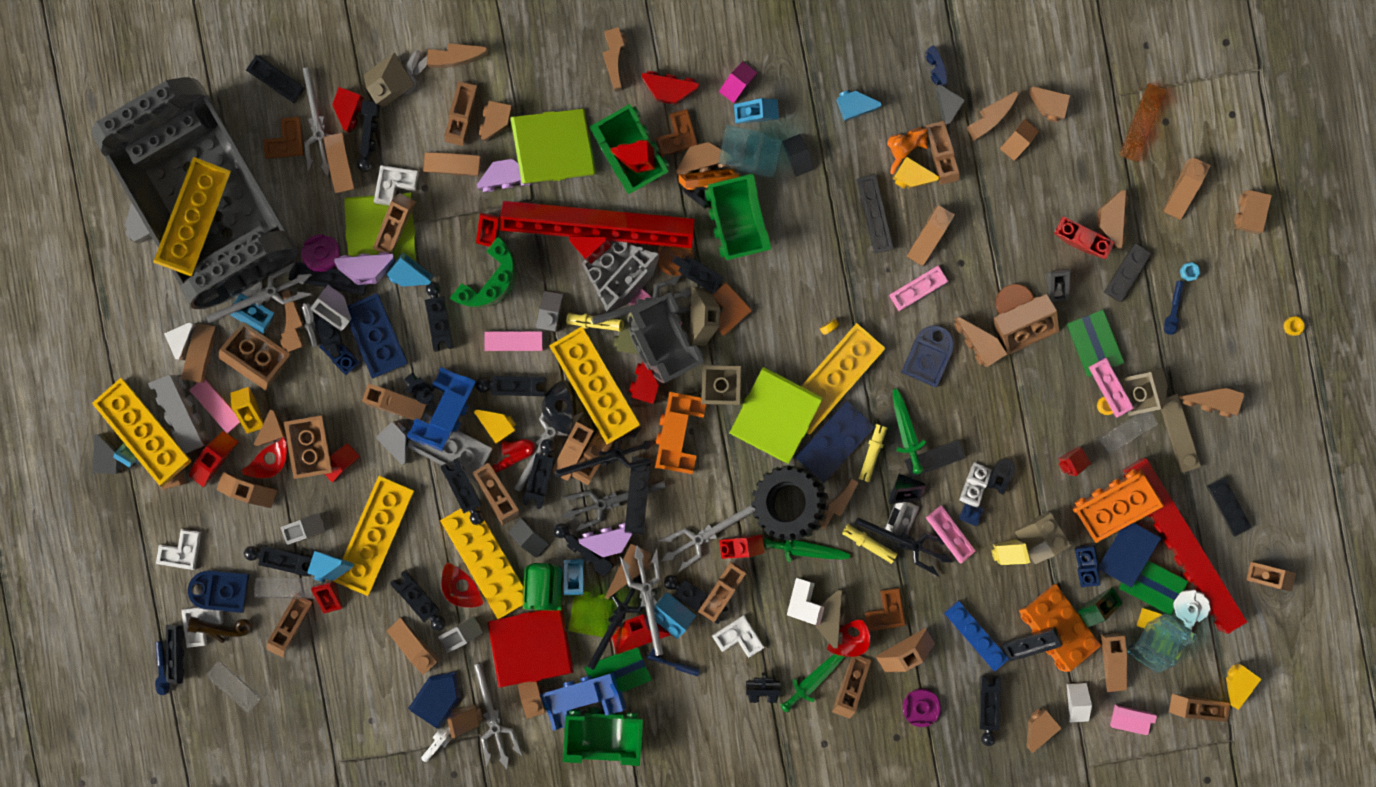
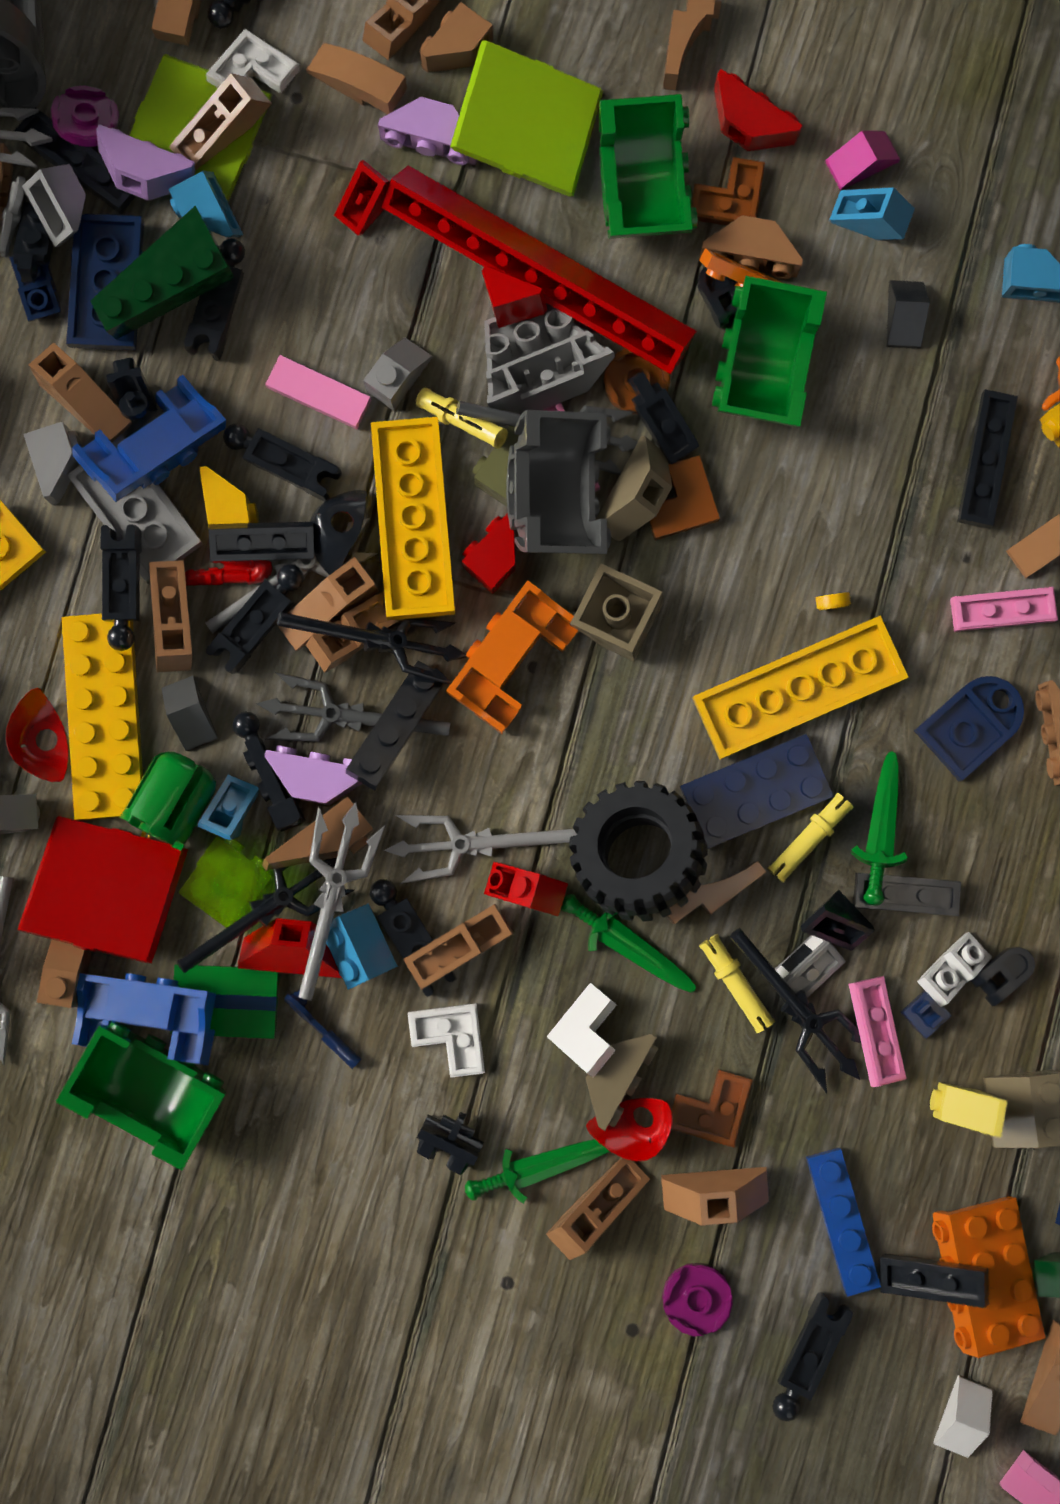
camera: 20 degrees right, 5 degrees down
green cylinder [450,237,517,308] -> none
red slope [611,140,655,173] -> none
clear light blue bracket [718,125,782,178] -> none
lime piece [729,367,823,464] -> none
medium nougat slope [1027,708,1061,753] -> none
none -> dark green wedge [90,206,235,340]
none -> black plate [208,522,314,562]

